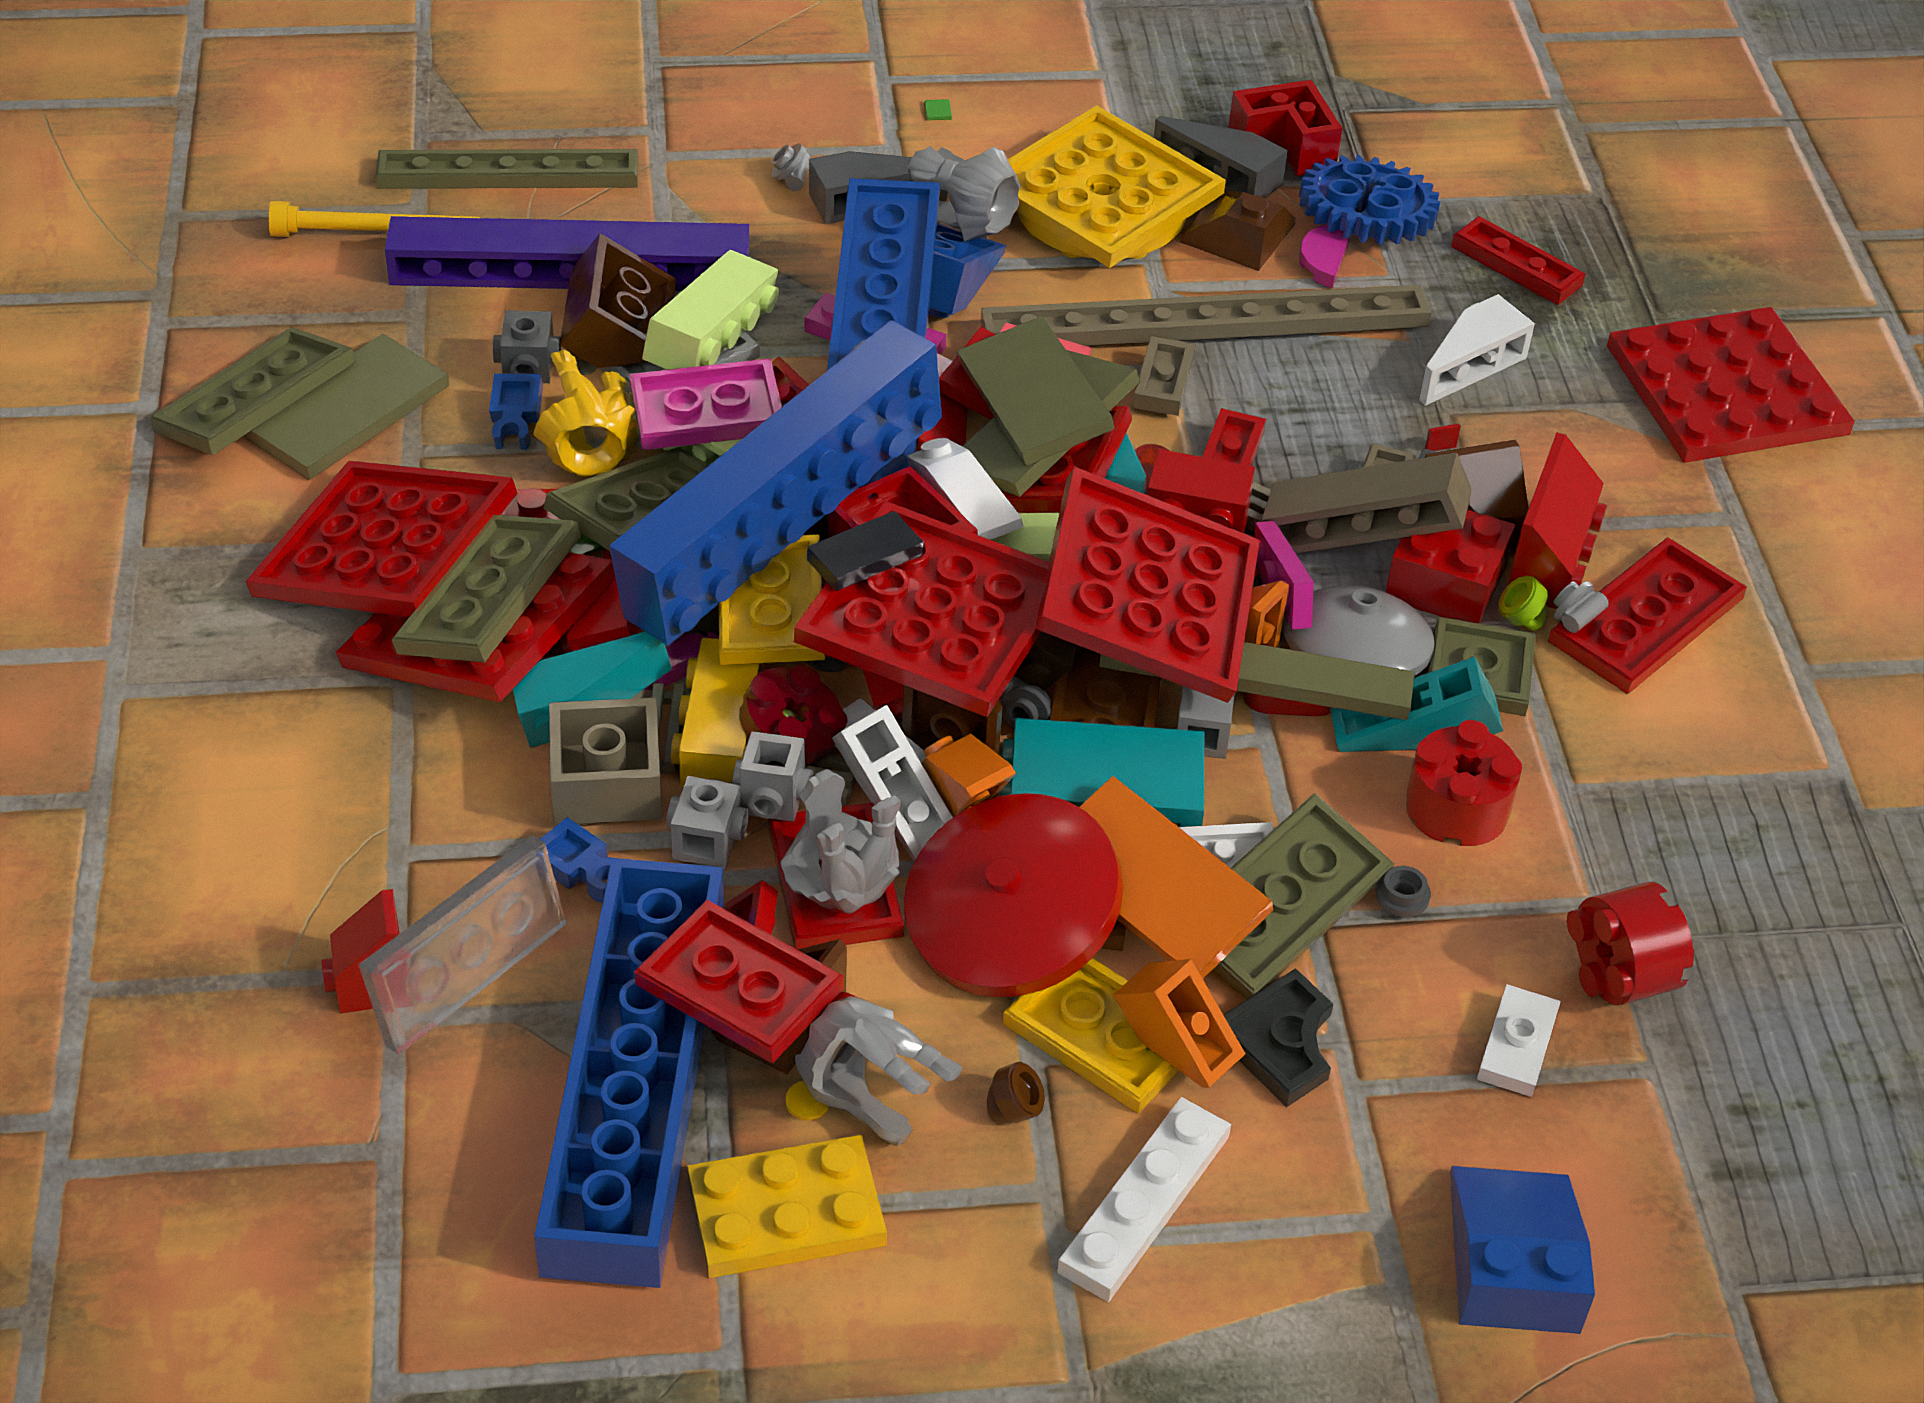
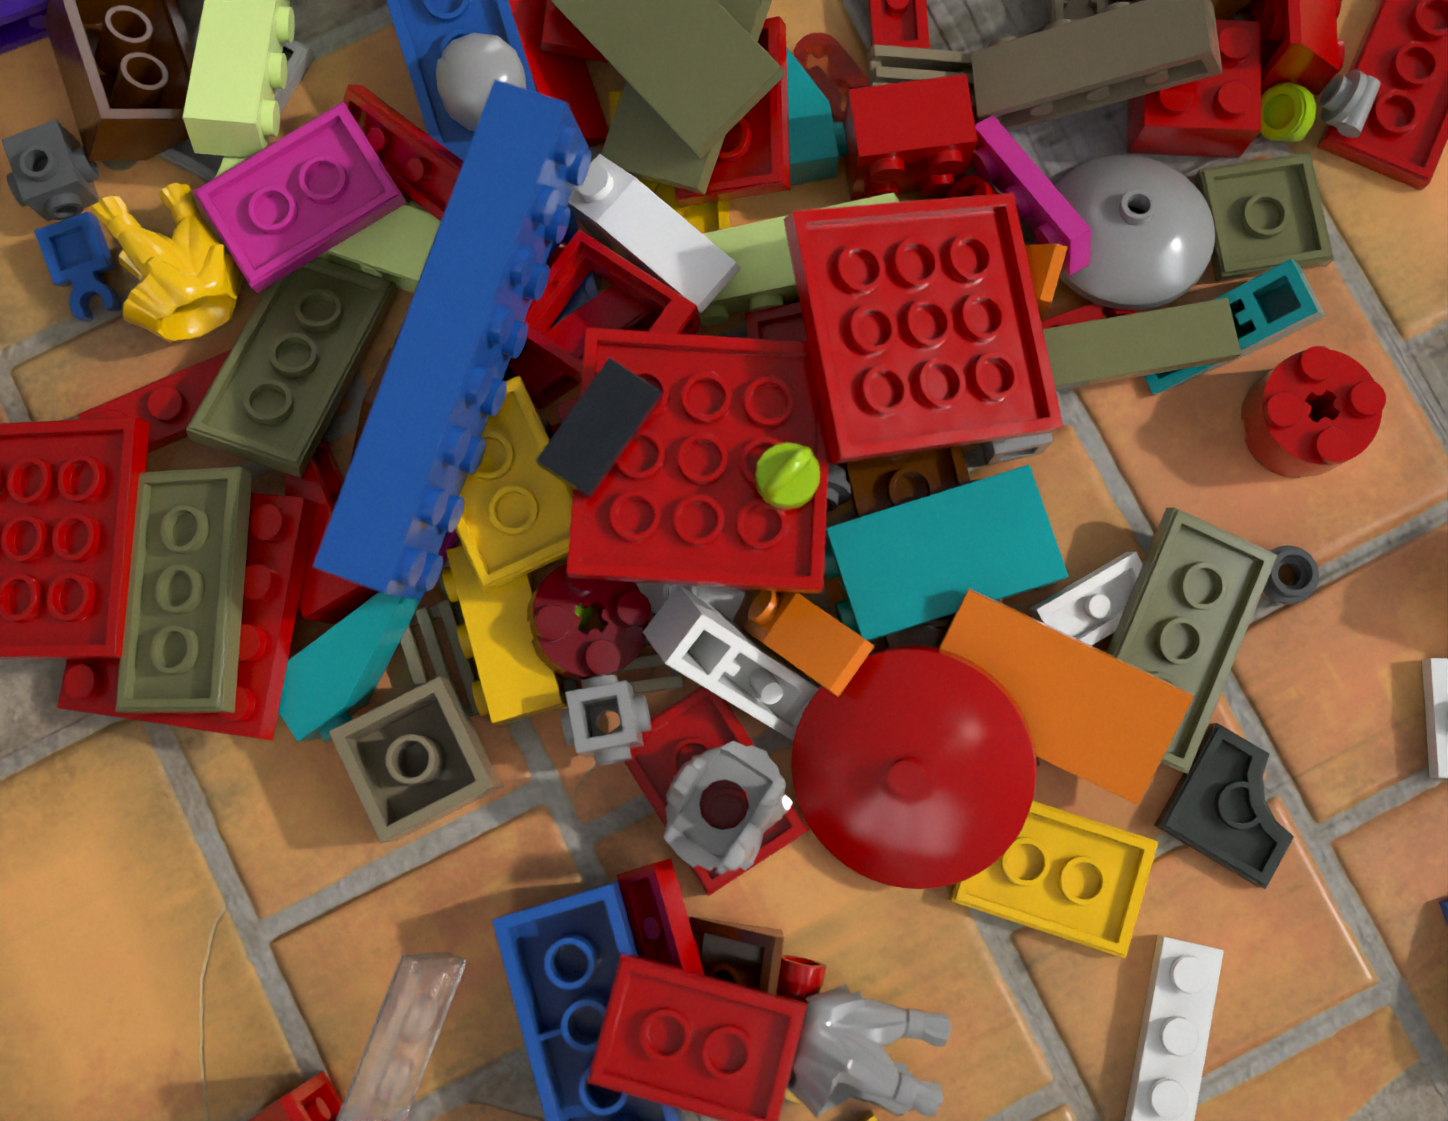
camera: 15 degrees left, 35 degrees up
blue plate [529,817,612,903] -> none
light grey brick [667,776,748,868] -> none
reddish brown tile [987,1061,1045,1124] -> none
orange slope [1113,959,1245,1088] -> none
none -> lime tile [755,443,820,510]

